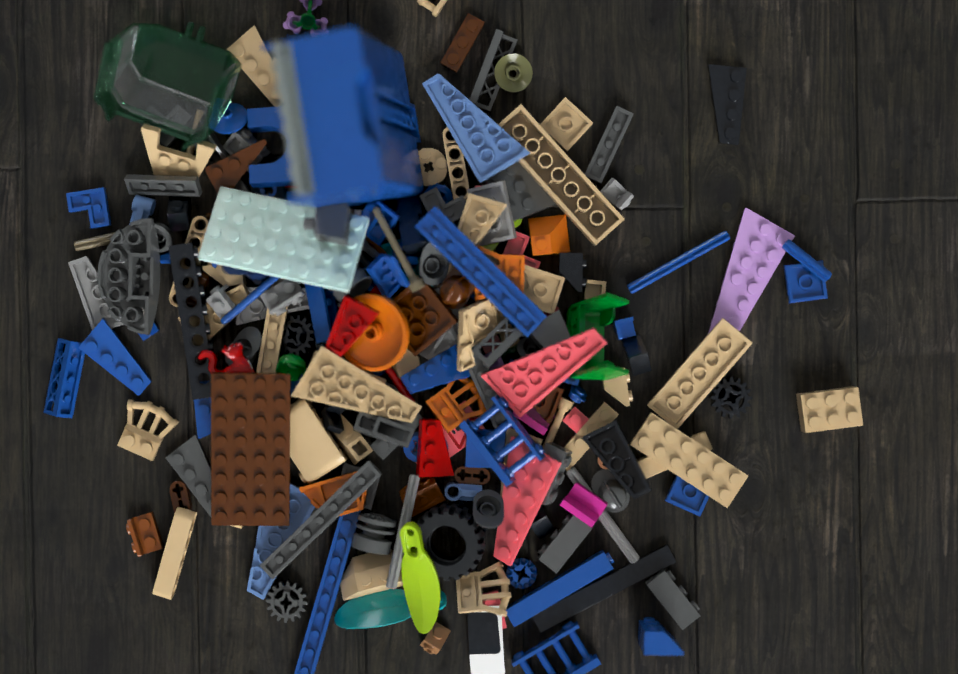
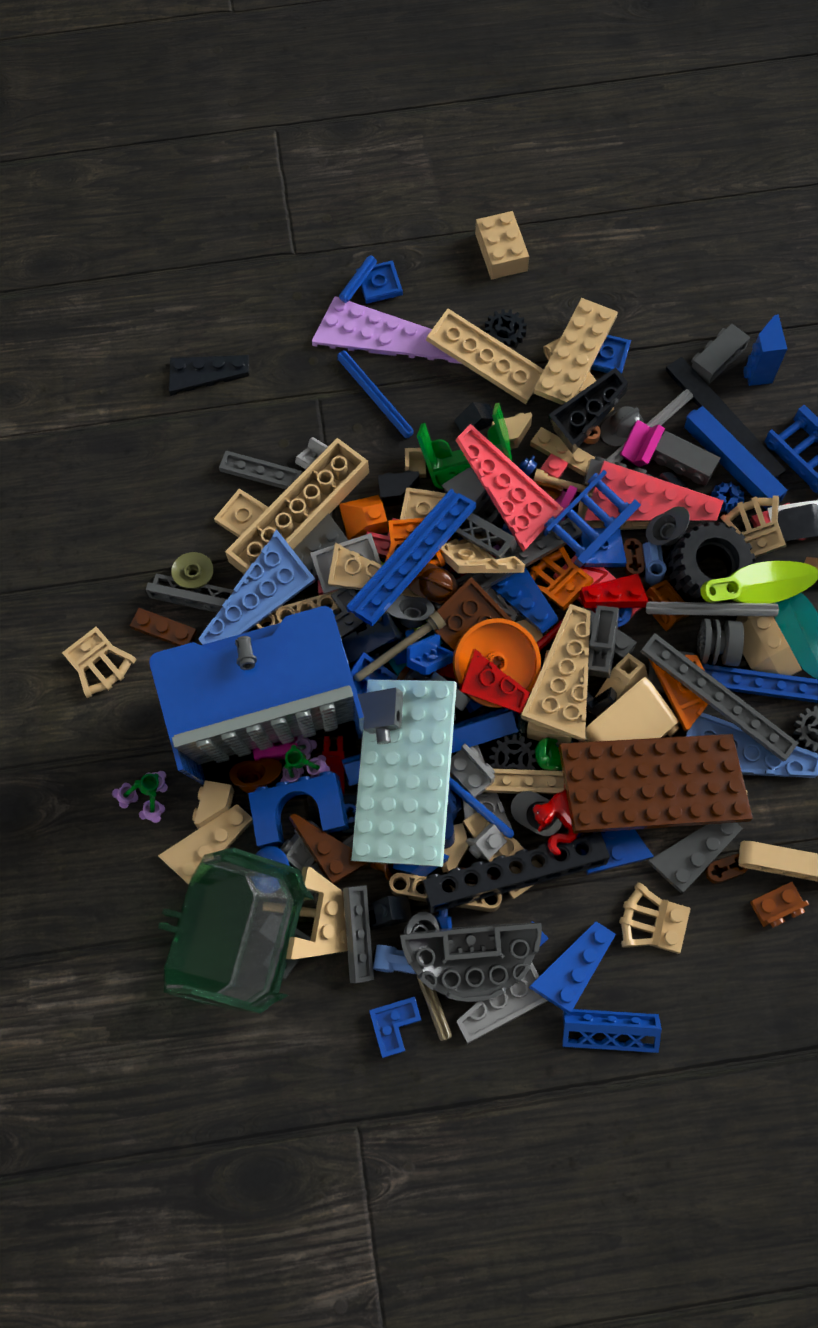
camera: 90 degrees left, 20 degrees down
blue panel [613,317,636,340] -> none
none -> dark grey pin [235,636,257,670]

